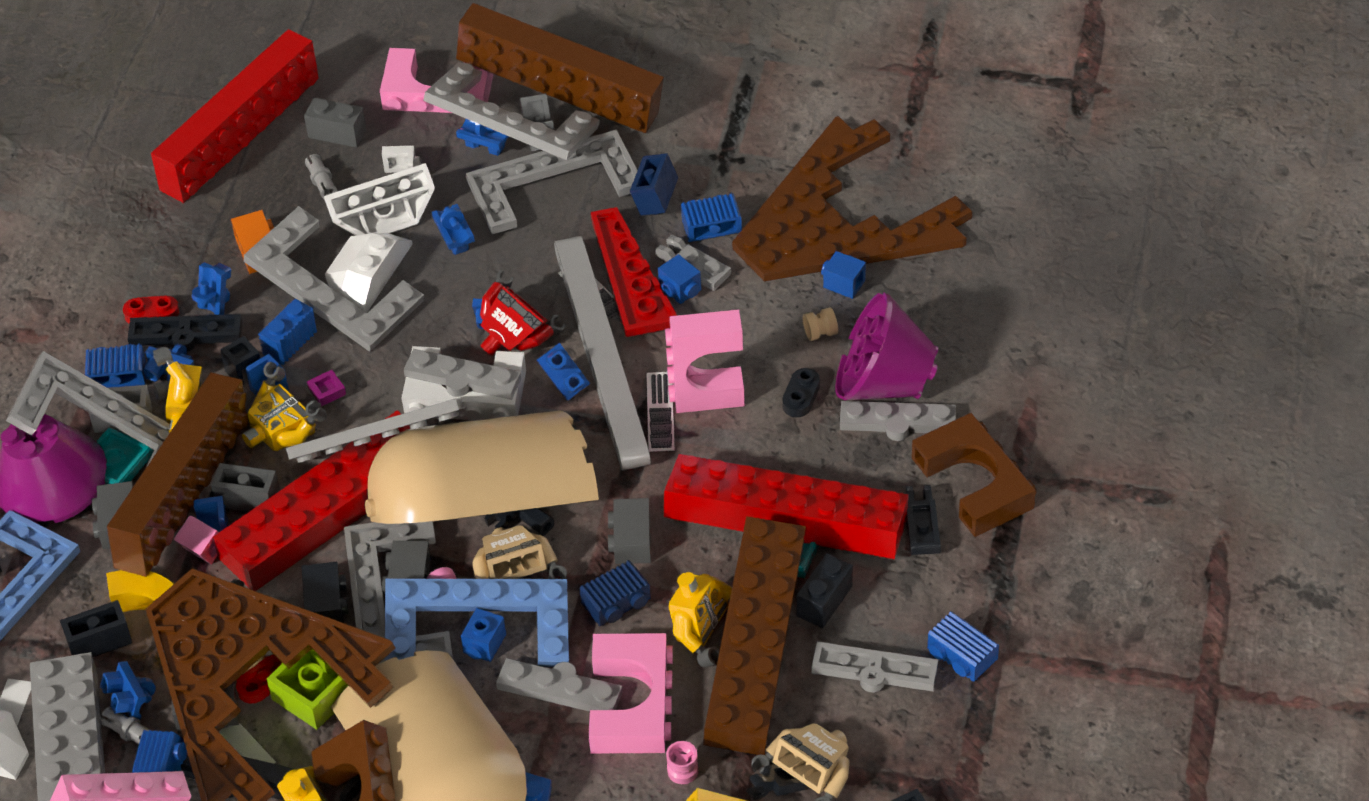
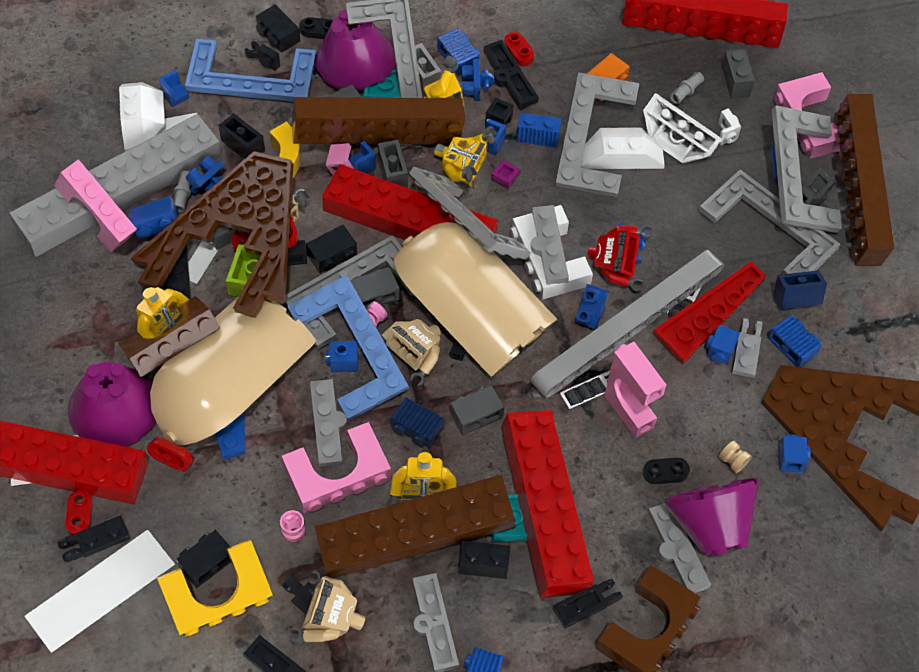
camera: 60 degrees right, 10 degrees up
blue hips [192,262,231,315] -> none
blue hips [432,204,475,255] -> none

